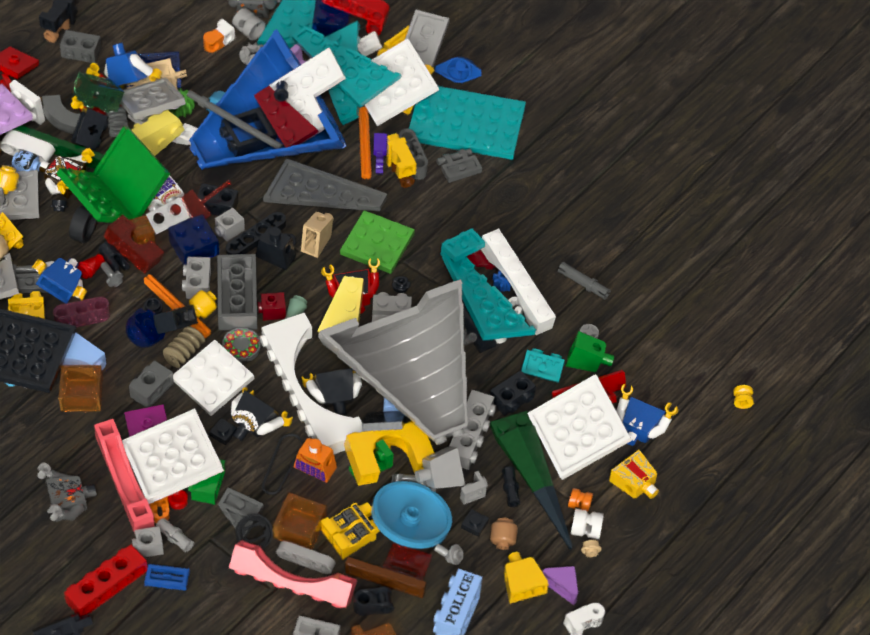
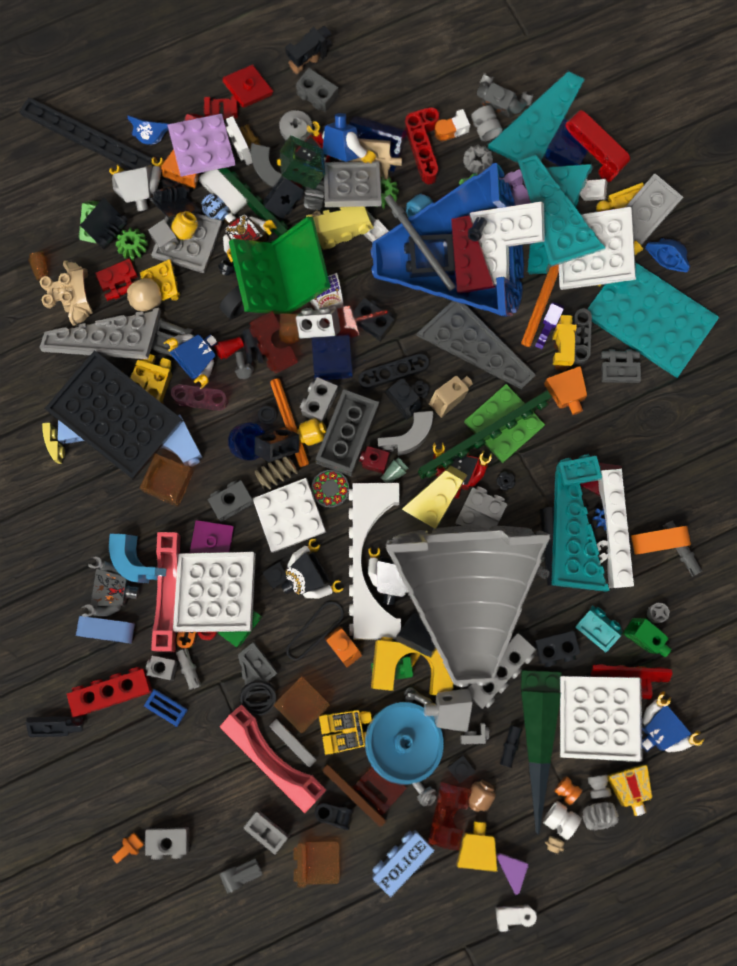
camera: 30 degrees right, 25 degrees up
light grey brick [214,208,245,241] -> none
none -> medium blue beam [76,616,135,643]
none -> dark azure arch [109,534,167,583]
none -> light grey piece [279,111,312,145]
none -> light grey arch [378,411,433,456]
none -> red beam [405,107,439,184]
none -> dark green plate [418,390,552,479]
none -> clear red arch [428,782,472,851]
none -> orange torso [544,366,587,415]
none -> light grey gear [583,802,618,830]
none -> light grey wheel [588,775,611,798]
none -> orange beam [631,526,691,555]

